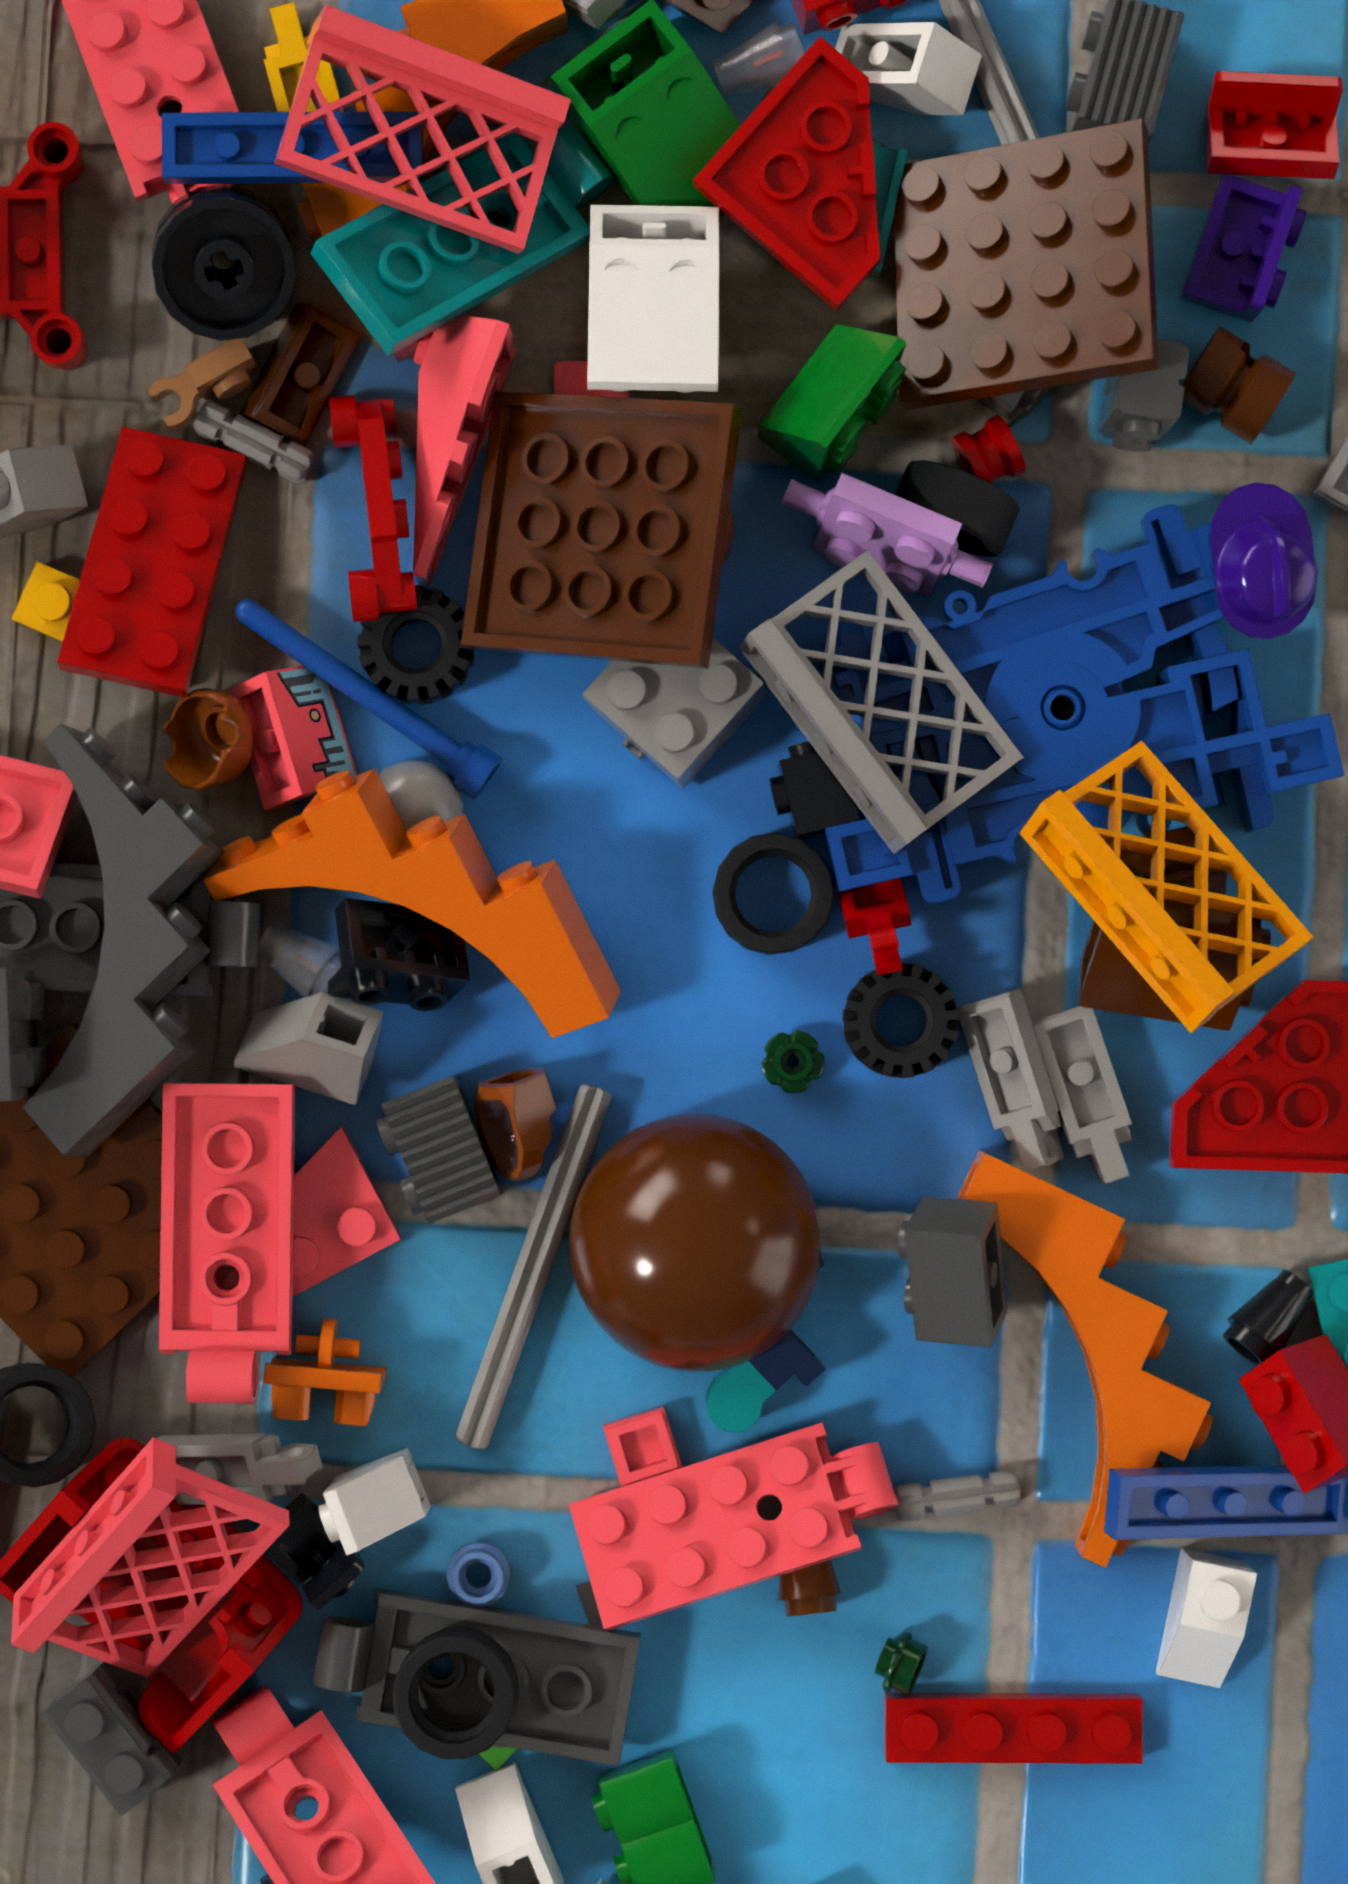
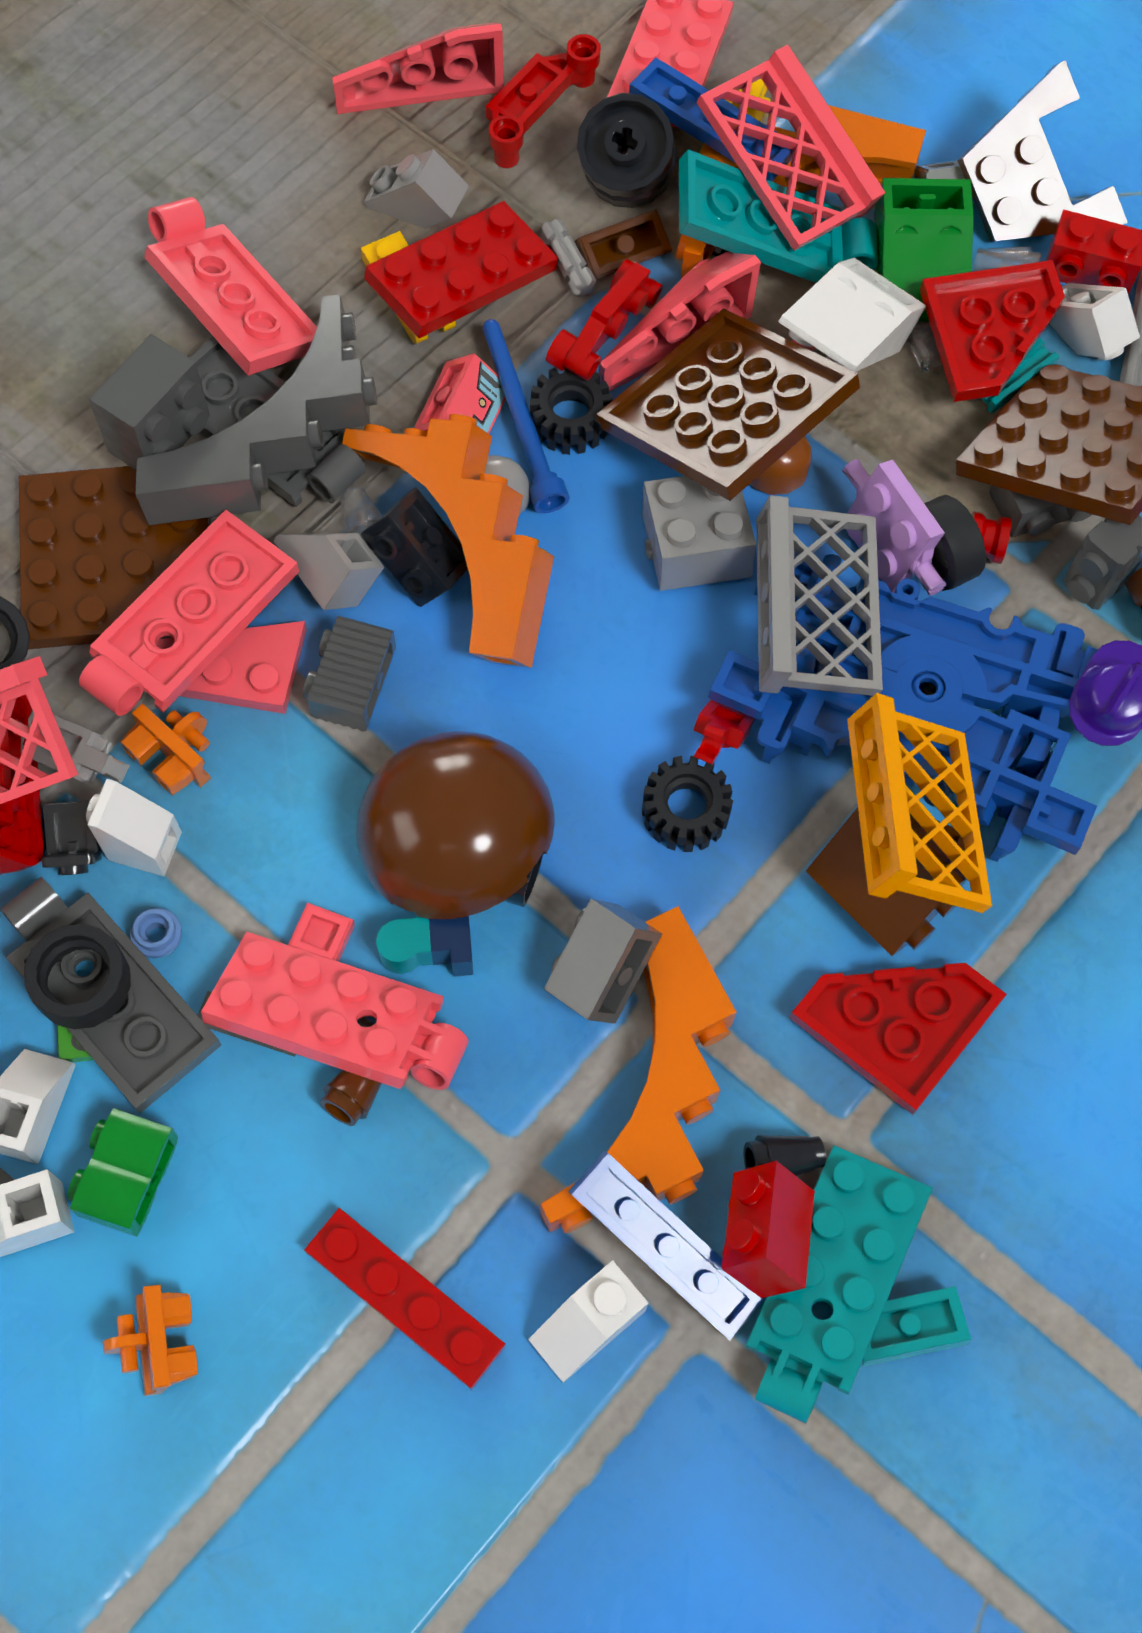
camera: 30 degrees right, 20 degrees down
medium nougat plate [147,338,261,431] -> none
dark orange hair [162,688,254,791] -> none
light grey axle [456,1084,611,1449] -> none
dark orange rock [474,1068,556,1181] -> none
black tyre [712,832,835,955] -> none
green slope [757,324,907,483] -> none
dark green plate [761,1030,824,1093] -> none
black brick [769,741,860,838] -> none
dark green plate [875,1632,928,1695] -> none
light grey axle [895,1470,1021,1521] -> none
light grey hinge [958,988,1064,1171] -> none
light grey hinge [1031,1006,1132,1184] -> none

